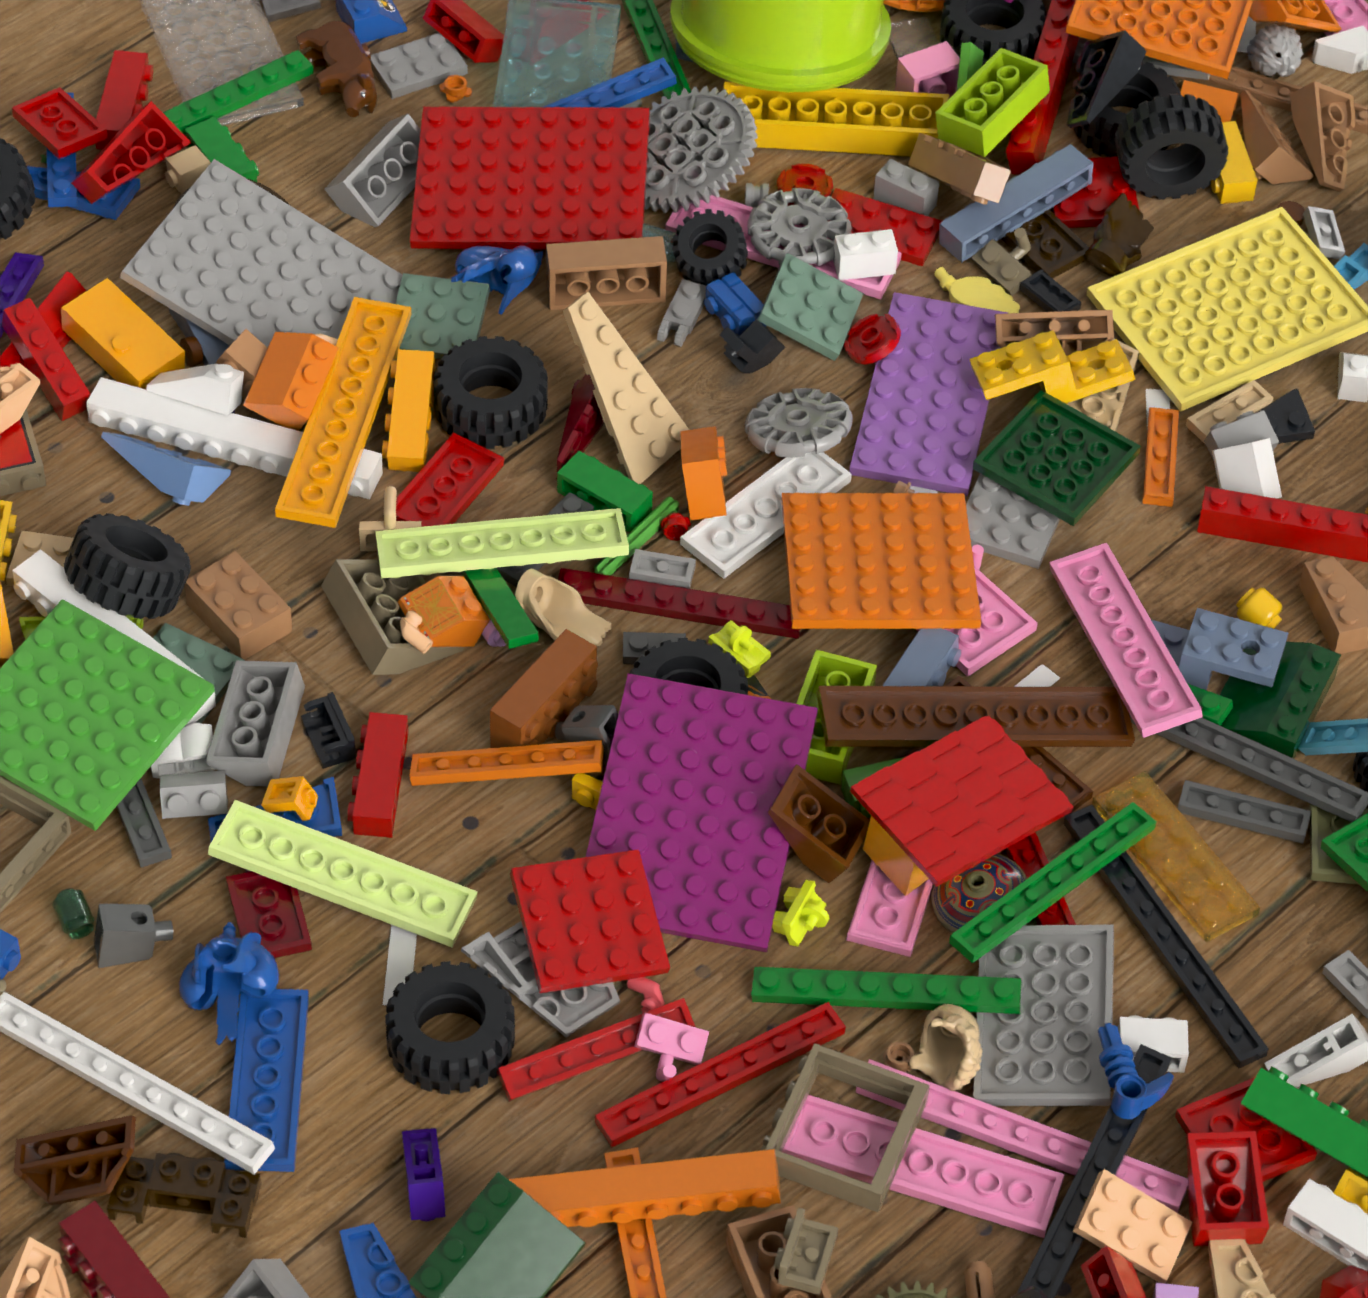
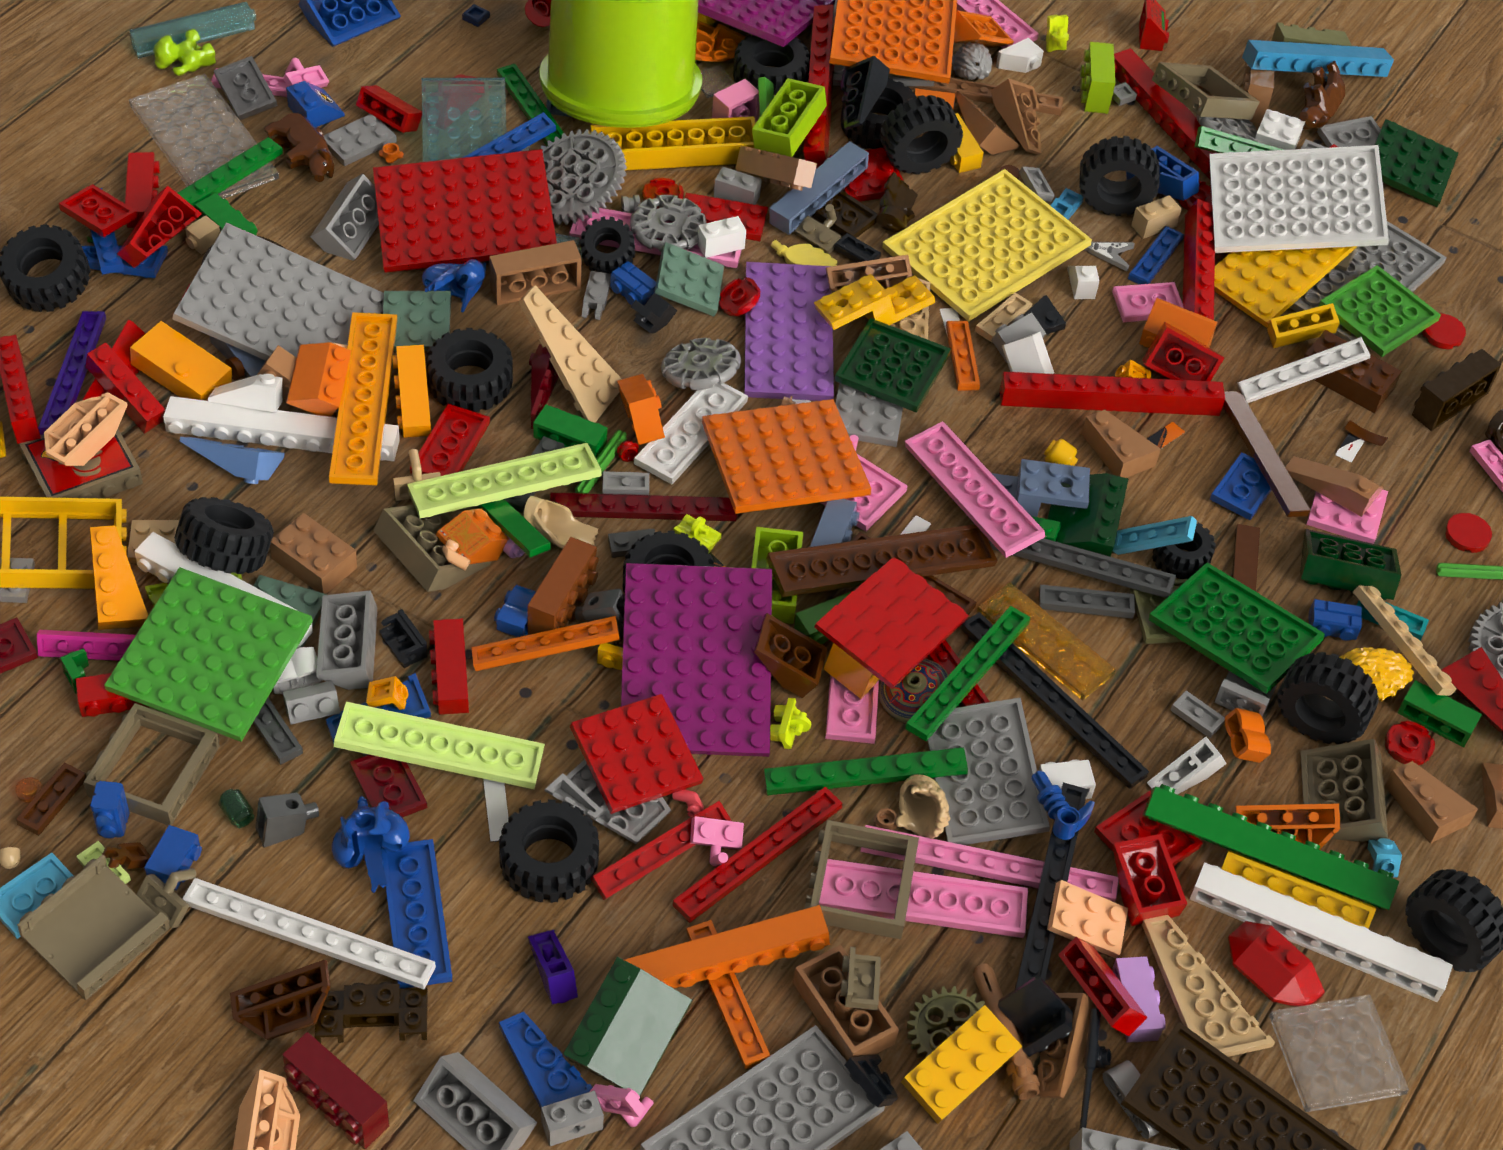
camera: 15 degrees left, 0 degrees up
none -> blue brick [494,585,536,637]

